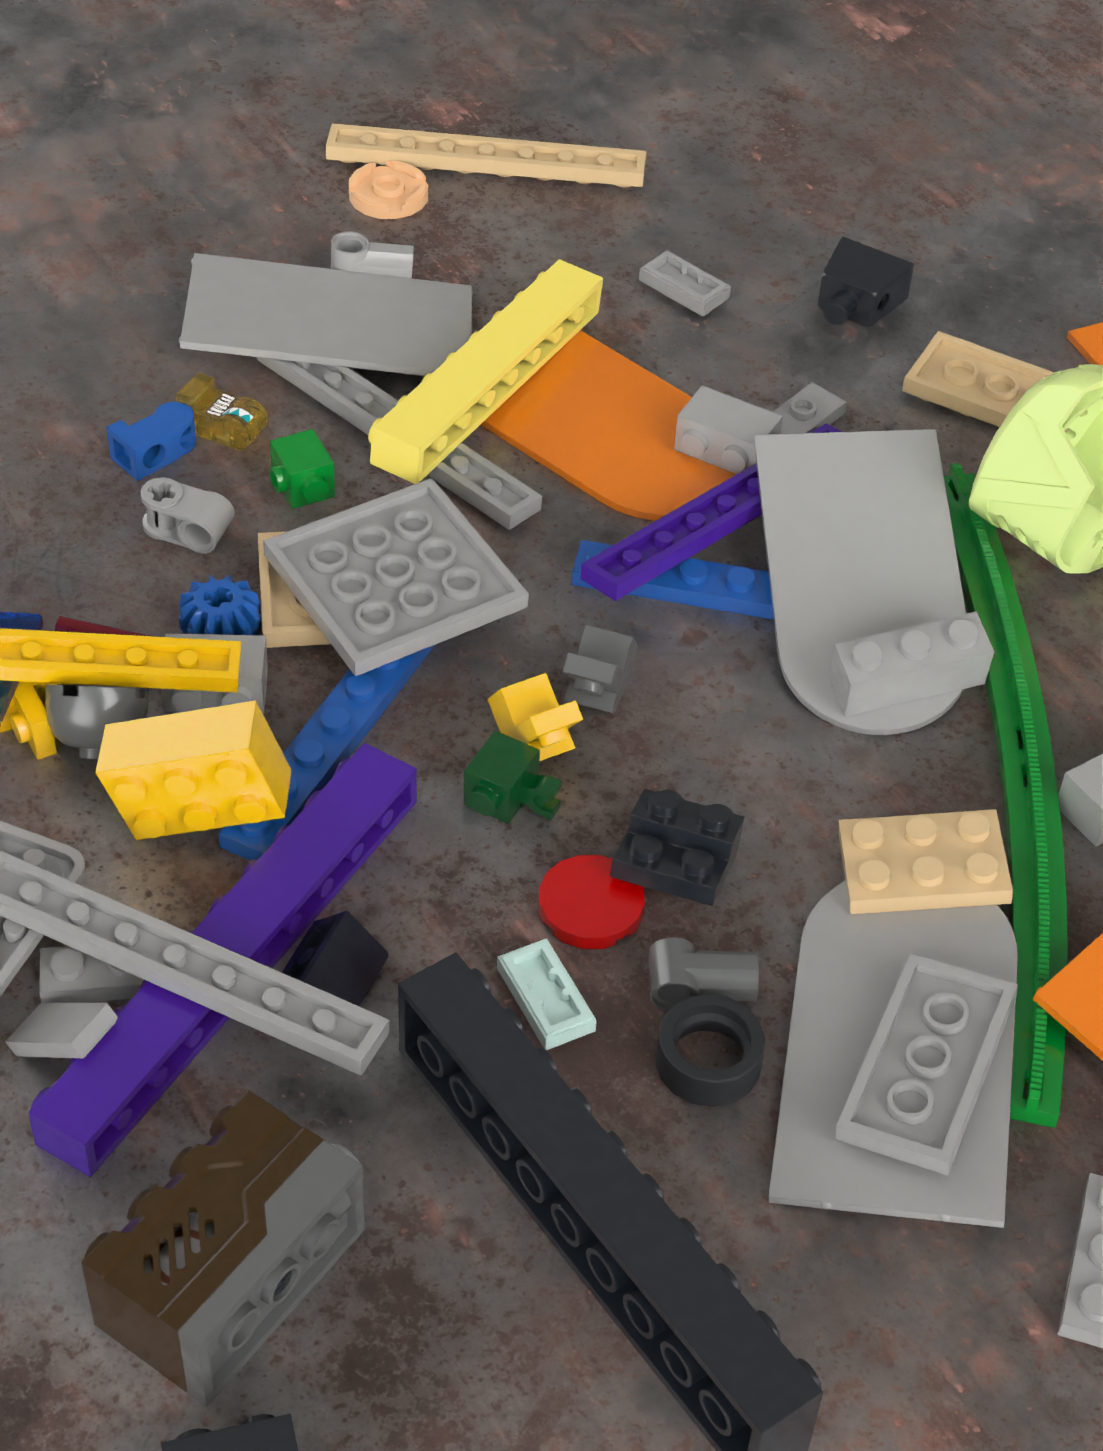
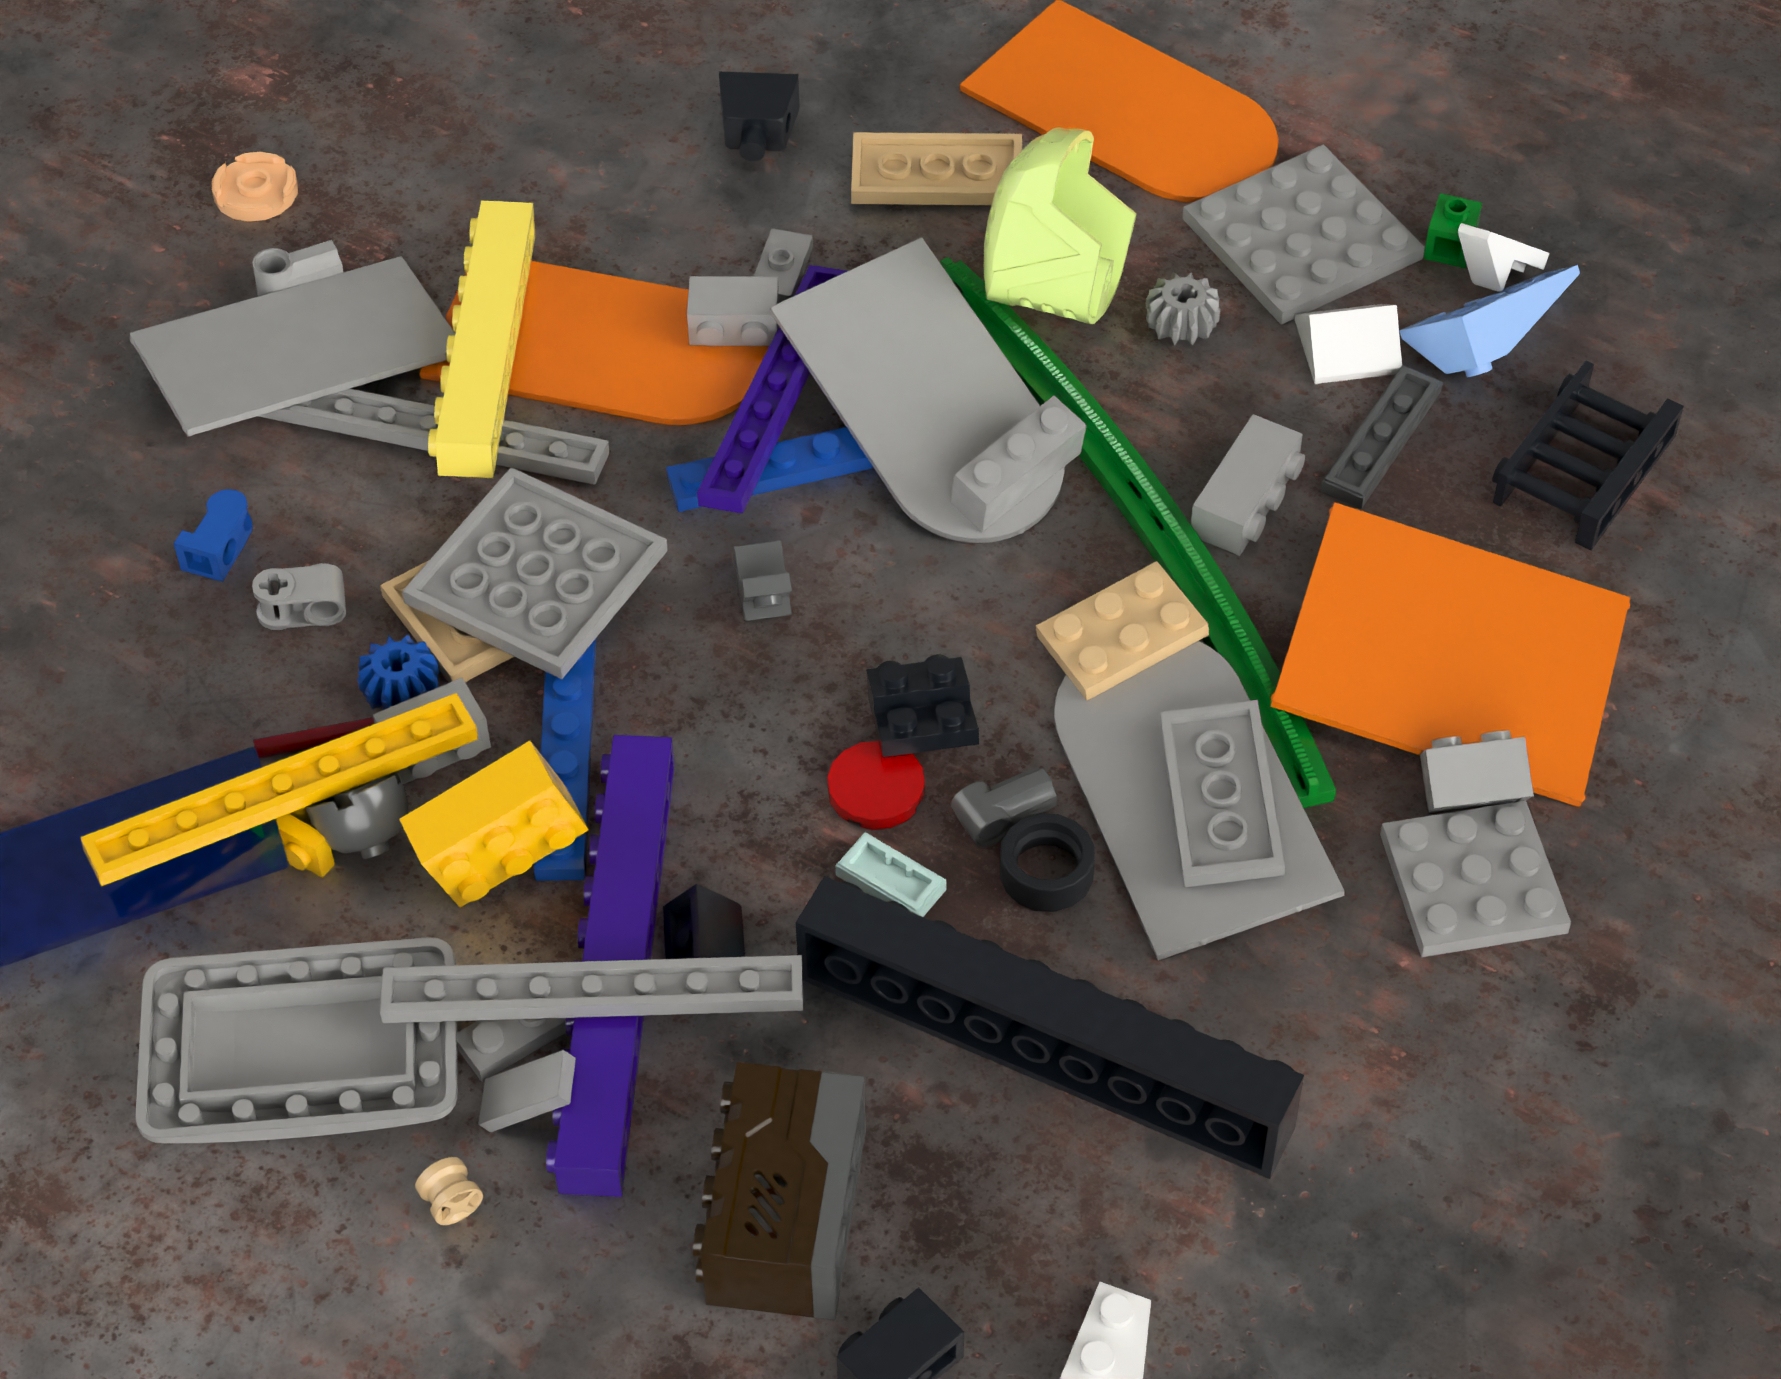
camera: 25 degrees left, 5 degrees up
clear yellow leg [176,372,269,450] -> none
green brick [269,429,335,509] -> none
tan plate [326,123,646,188] -> none
dark green brick [464,730,562,824] -> none
yellow brick [487,673,583,761] -> none
light grey plate [639,250,731,317] -> none

